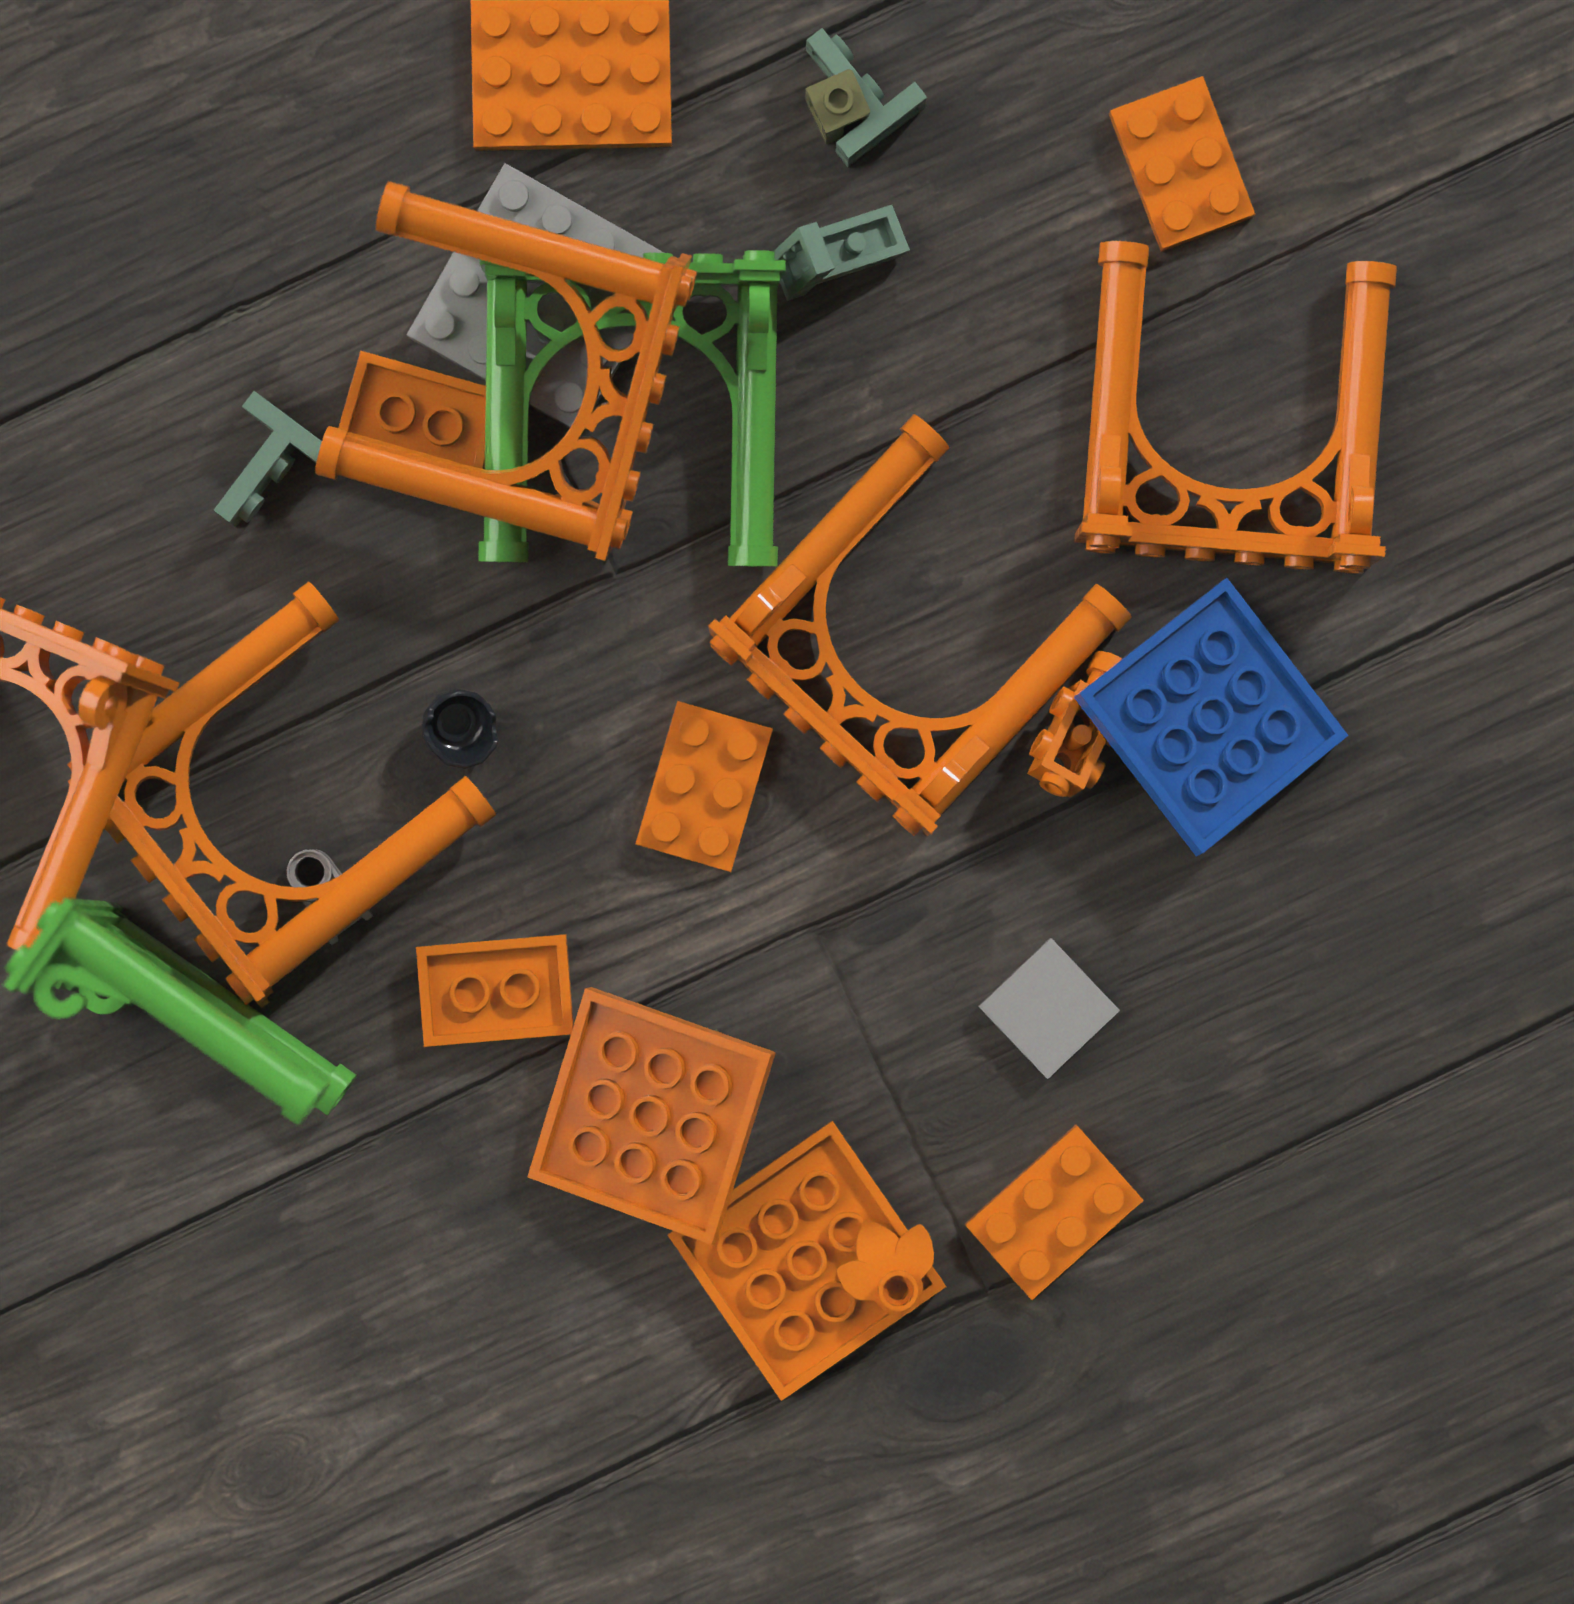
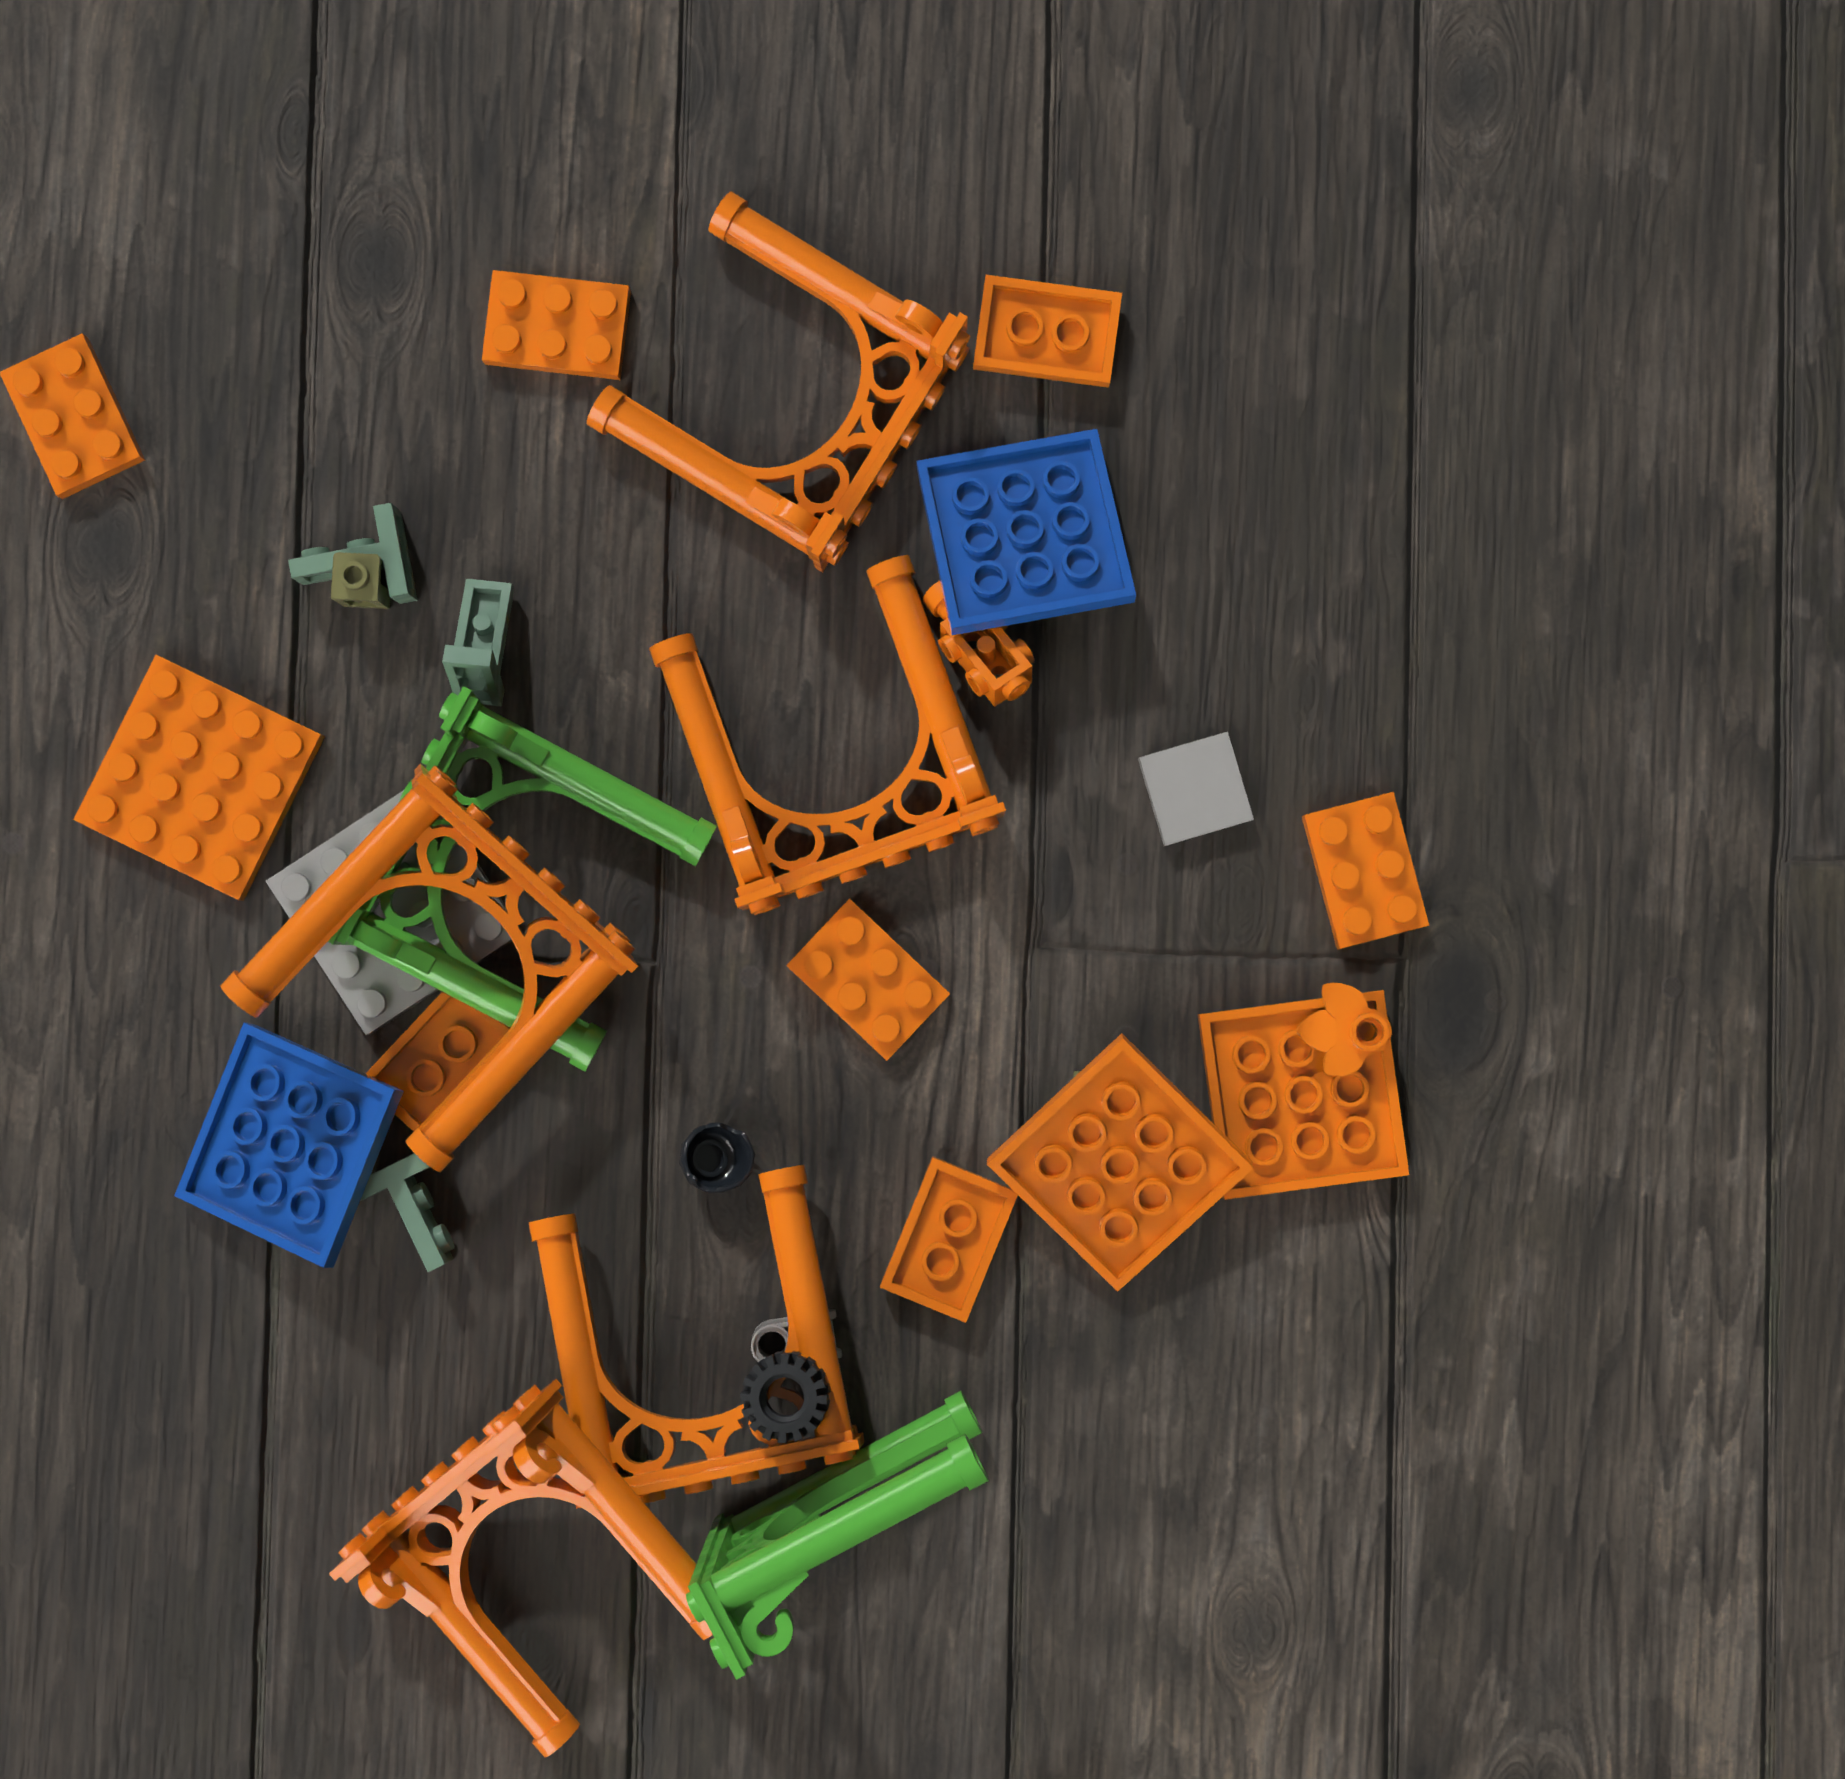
camera: 60 degrees left, 0 degrees up
none -> blue plate [174,1023,404,1268]
none -> black tyre [740,1351,831,1443]
none -> orange plate [973,275,1122,388]

